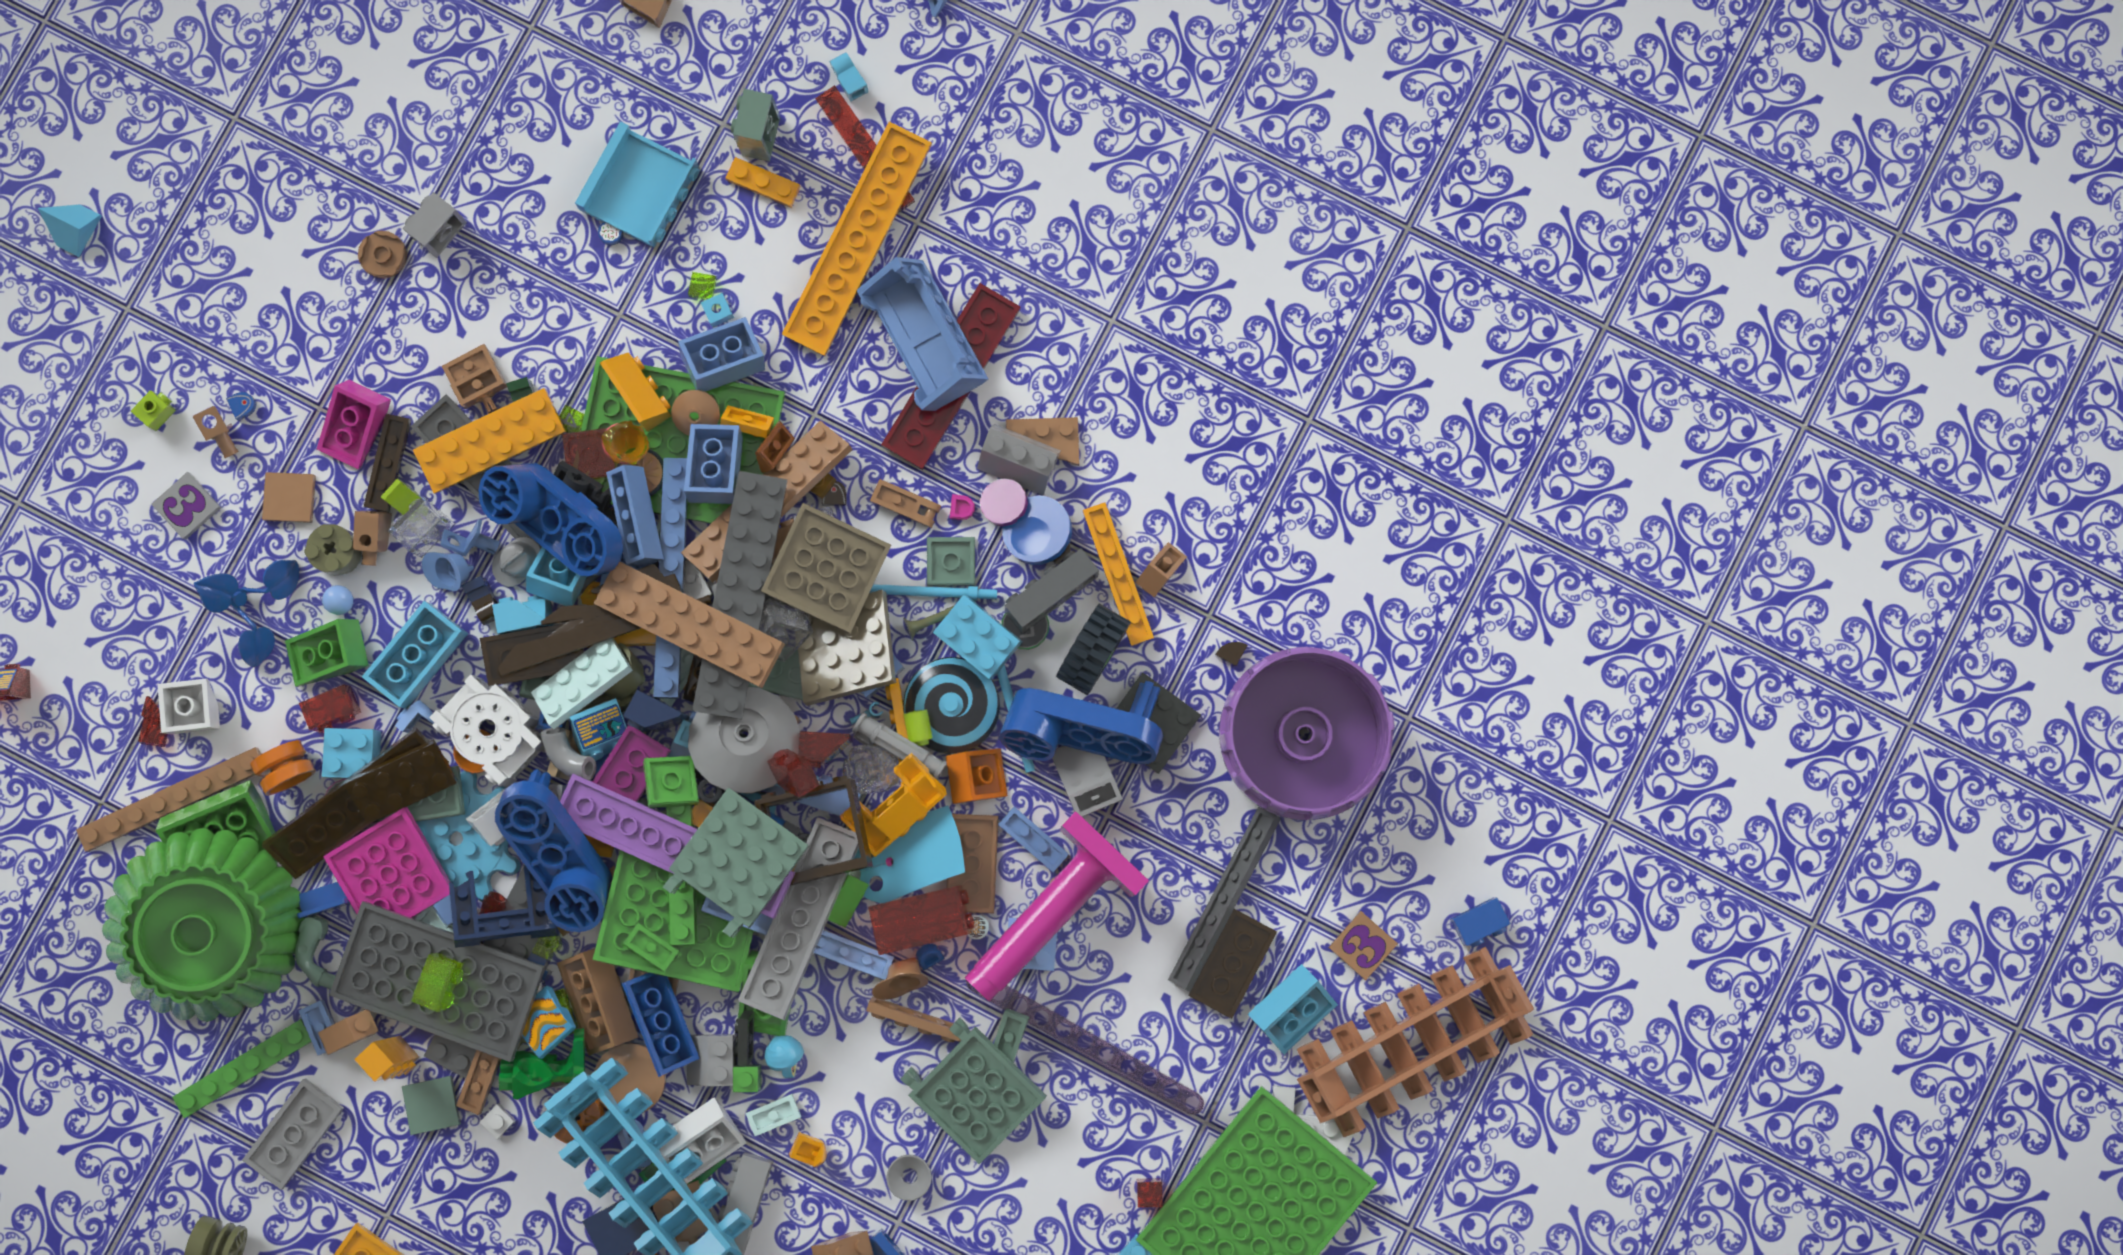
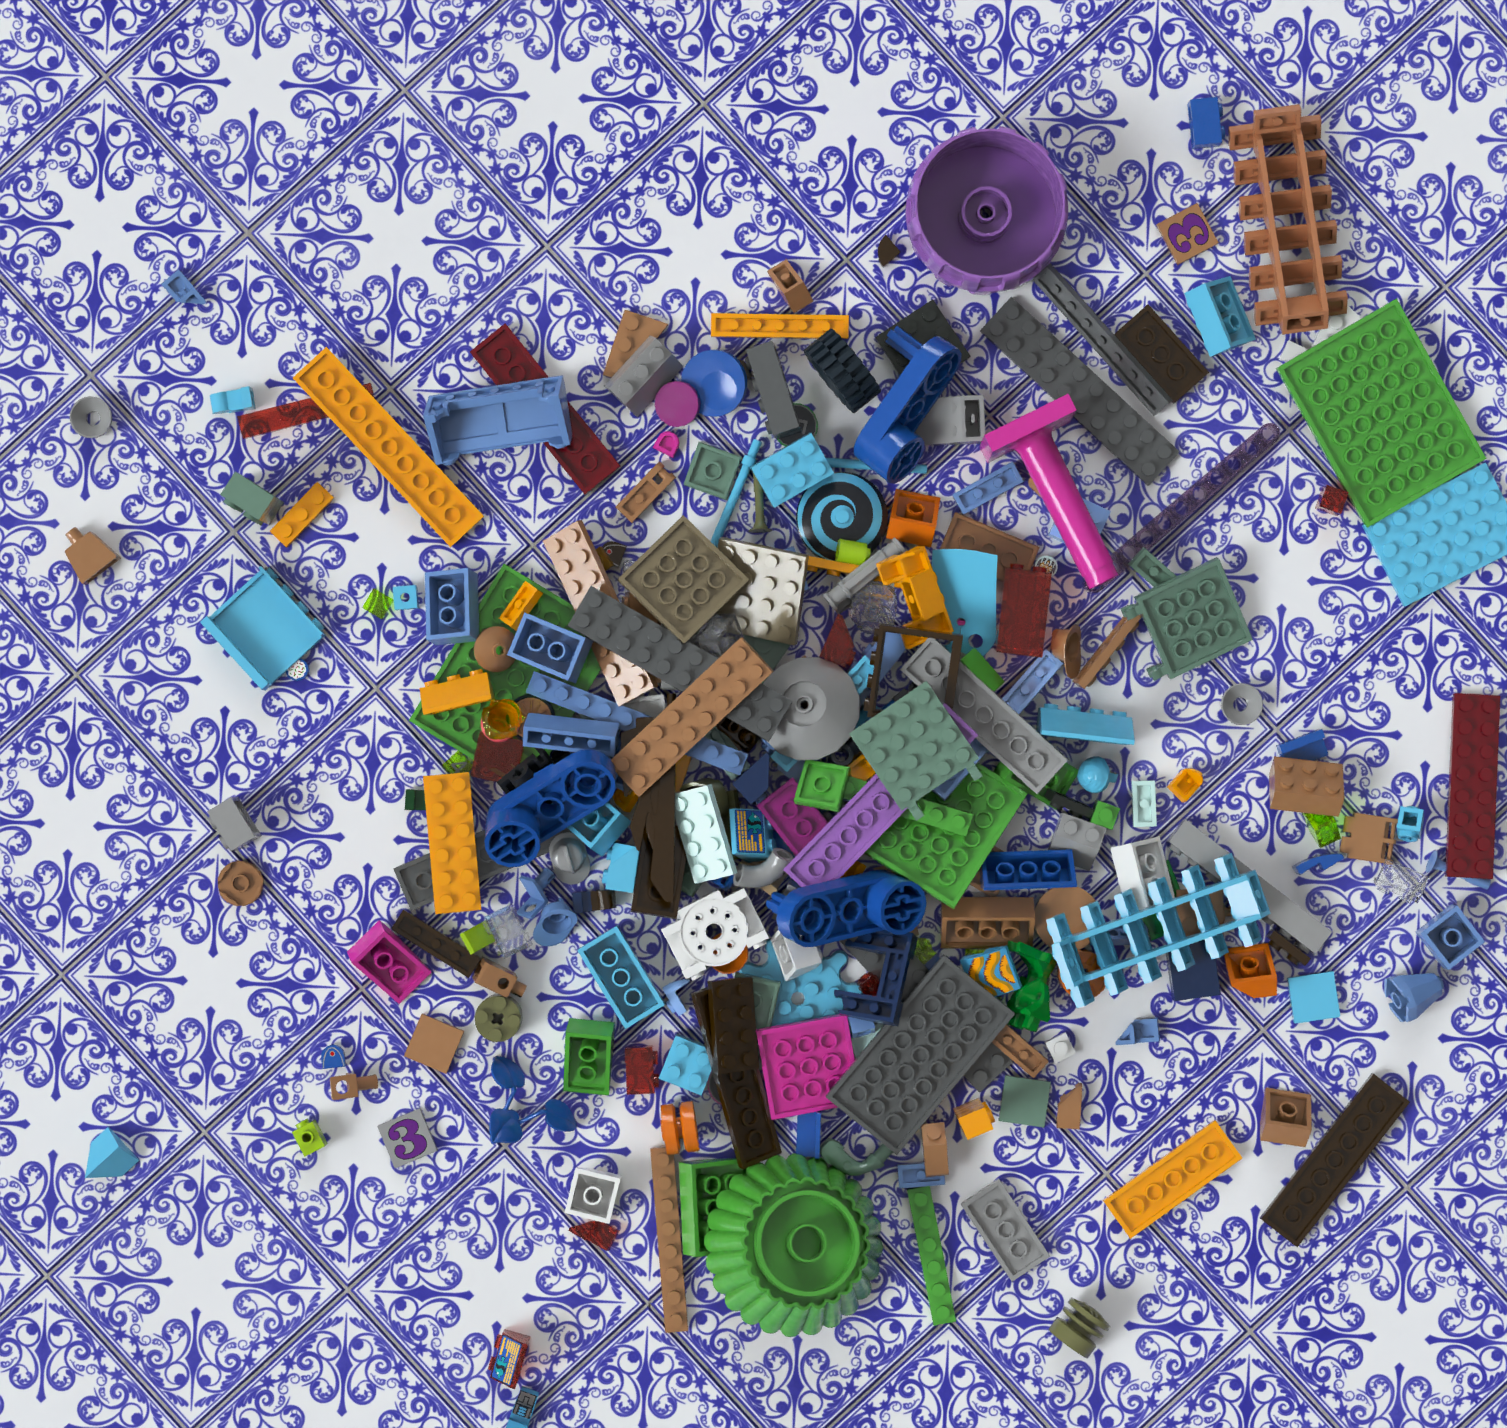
camera: 65 degrees left, 5 degrees up
light blue piece [322,585,354,615] -> none
clear neon green brick [411,953,464,1012] -> none
medium nougat plate [442,344,507,414] -> none
bright green plate [623,923,679,972] -> none
dark orange slope [755,421,795,473] -> none
clear red brick [767,748,820,798] -> none
medium azure hand [850,702,883,724] -> none
blue tile [916,943,945,970] -> none
none -> dark grey plate [980,297,1180,486]
none -> medium azure slope [1036,704,1135,745]
none -> medium nougat slope [1056,1083,1082,1129]
none -> medium blue slope [1115,1018,1160,1045]

